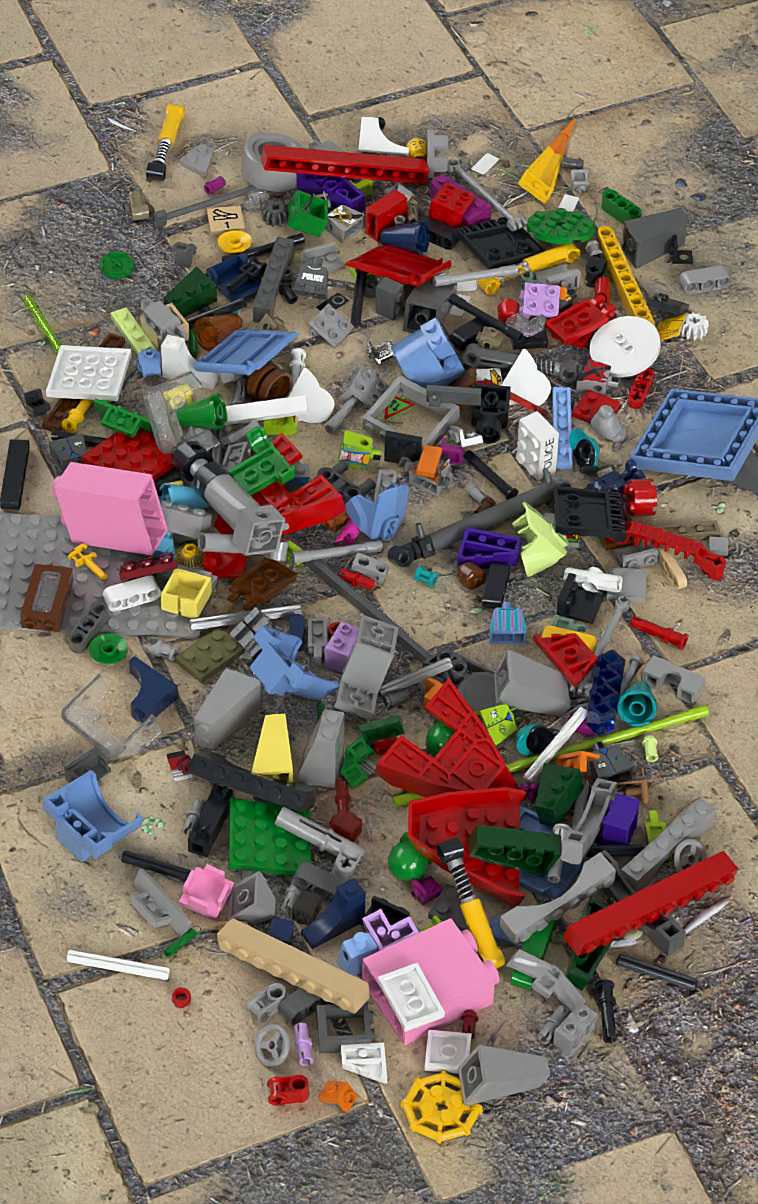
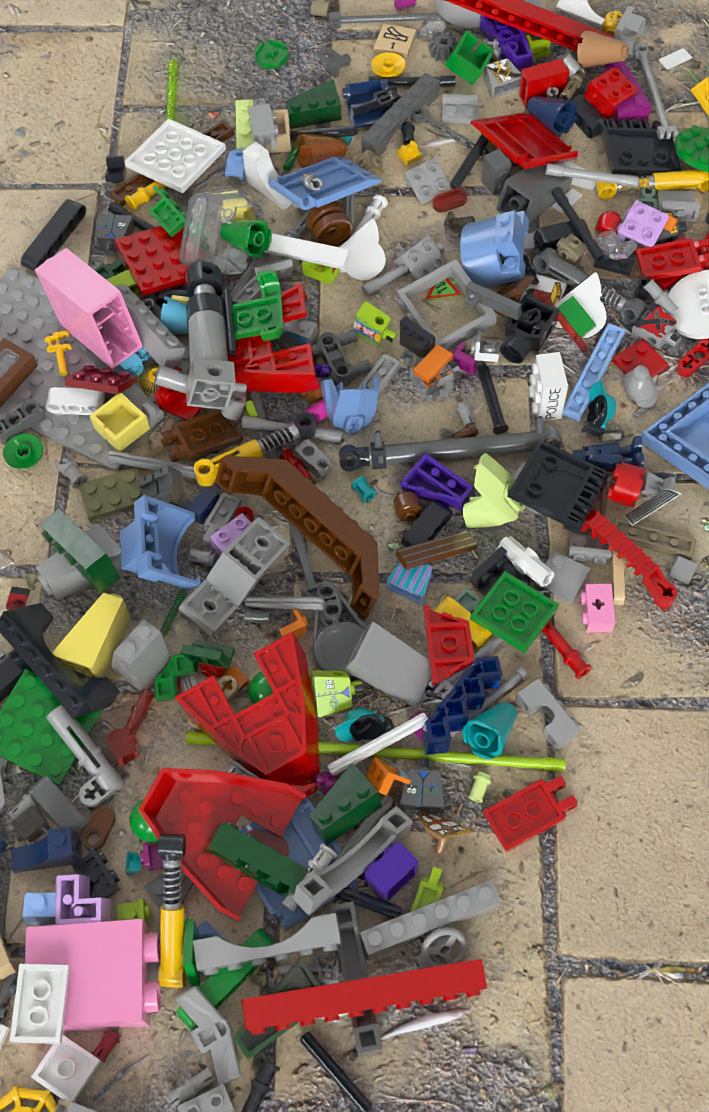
camera: 30 degrees right, 15 degrees up
dark blue arch [129,656,178,725] -> none
dark grey torso [293,257,329,300] -> none
black sticker [316,293,349,311] -> none
none -> wedge [39,509,120,594]
none -> reddish brown piece [82,806,116,851]
none -> teal tile [125,852,141,876]
none -> green tile [182,919,201,987]
none -> light grey pin [189,548,217,568]
none -> piece [194,412,316,487]
none -> reddish brown slope [215,456,380,620]
none -> black bar [223,289,237,355]
none -> light grey pin [301,173,322,190]
none -> reddish brown tile [395,530,478,570]
none -> yellow tile [397,140,422,166]
none -> clear red tile [432,188,467,212]
none -> green plate [470,571,559,654]
none -> red tile [483,776,578,853]
none -> green tile [557,296,597,338]
none -> medium nougat cone [577,31,630,68]
none -> bright pink brick [580,584,615,632]
none -> sticker [624,489,681,526]
none -> black pin [634,277,650,301]
none -> light grey bracket [640,472,675,498]
none -> light grey pin [644,279,679,315]

